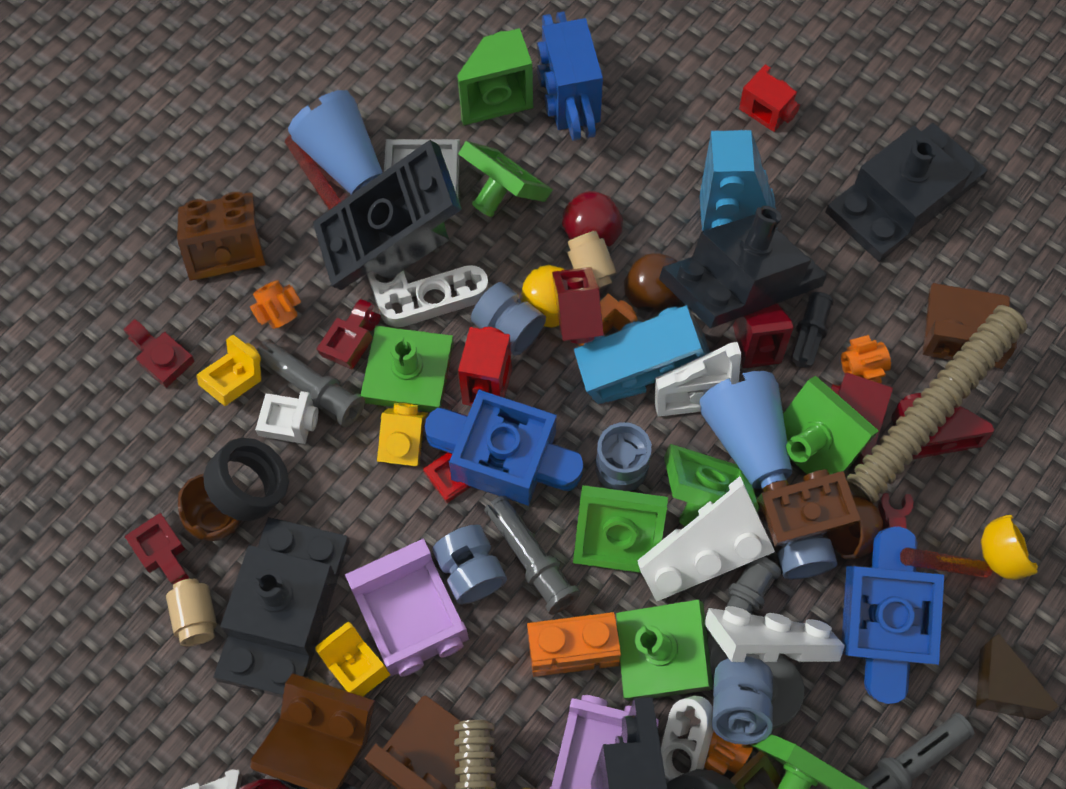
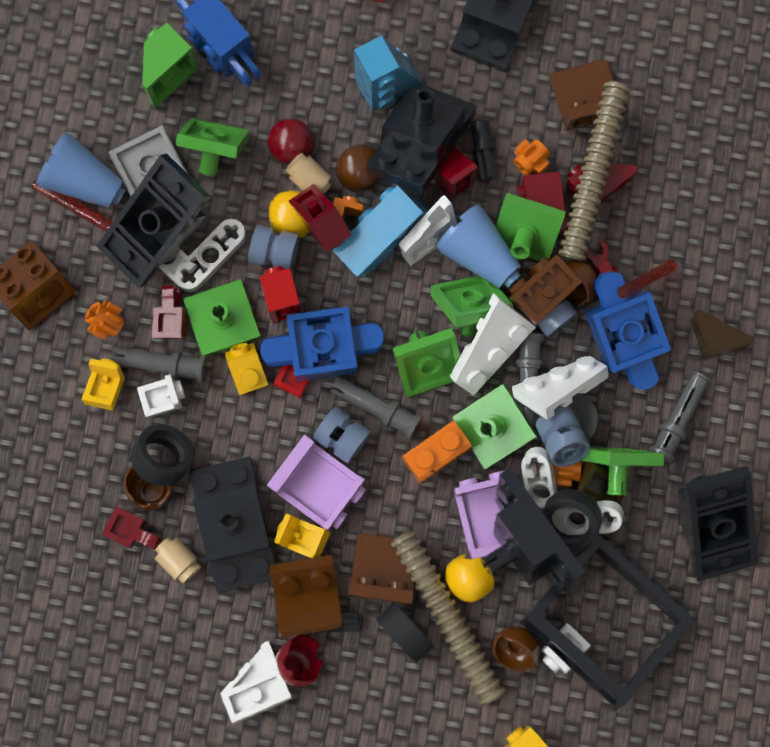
camera: 30 degrees left, 15 degrees up
dark red plate [123,319,195,388] -> none
sand blue wheel [596,422,652,491] -> none
yellow hair [981,515,1038,580] -> none

